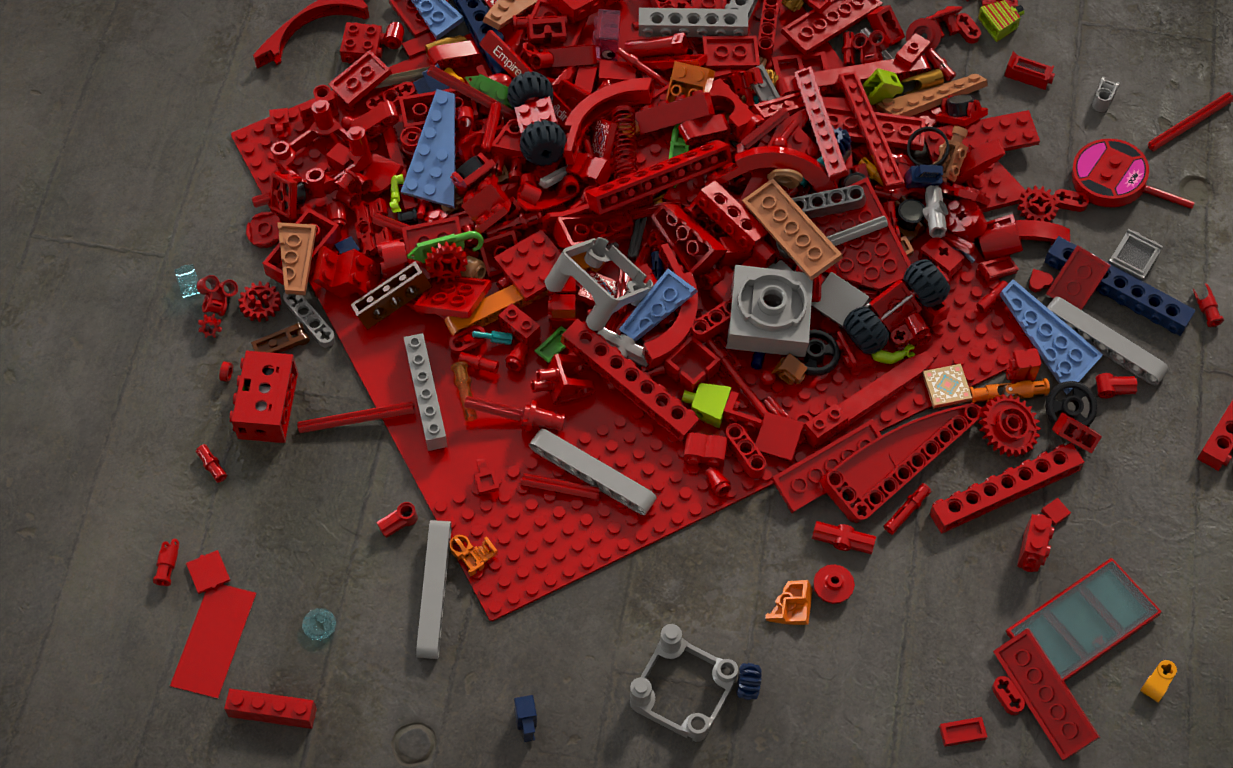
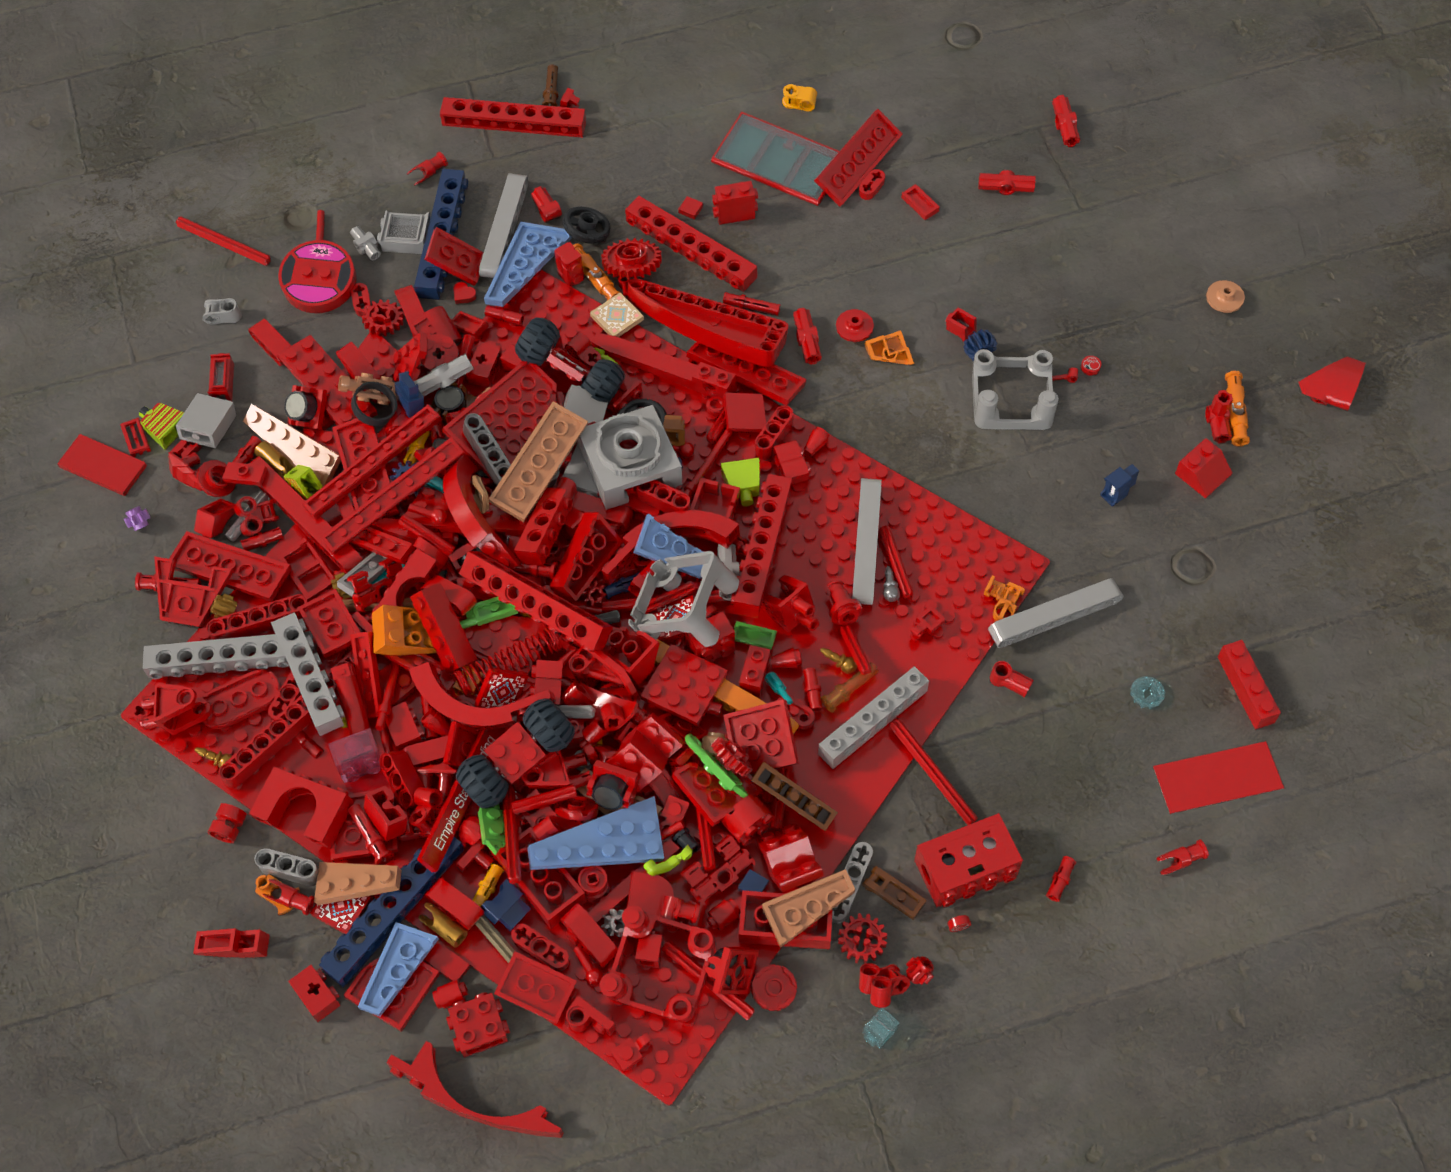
camera: 115 degrees left, 0 degrees up
red piece [186,550,231,594] -> none
red bracket [723,391,763,432] -> none
light grey axle [827,216,888,246] -> none
red brick [1052,413,1102,454] -> none
none -> light grey brick [176,393,236,448]
none -> red beam [248,319,291,366]
none -> light grey axle [350,226,381,261]
none -> light grey gear [601,909,625,937]
none -> pearl gold bar [820,648,857,674]
none -> flat silver bar [883,566,900,602]
none -> red window [946,307,977,342]
none -> red hand [1052,368,1078,383]

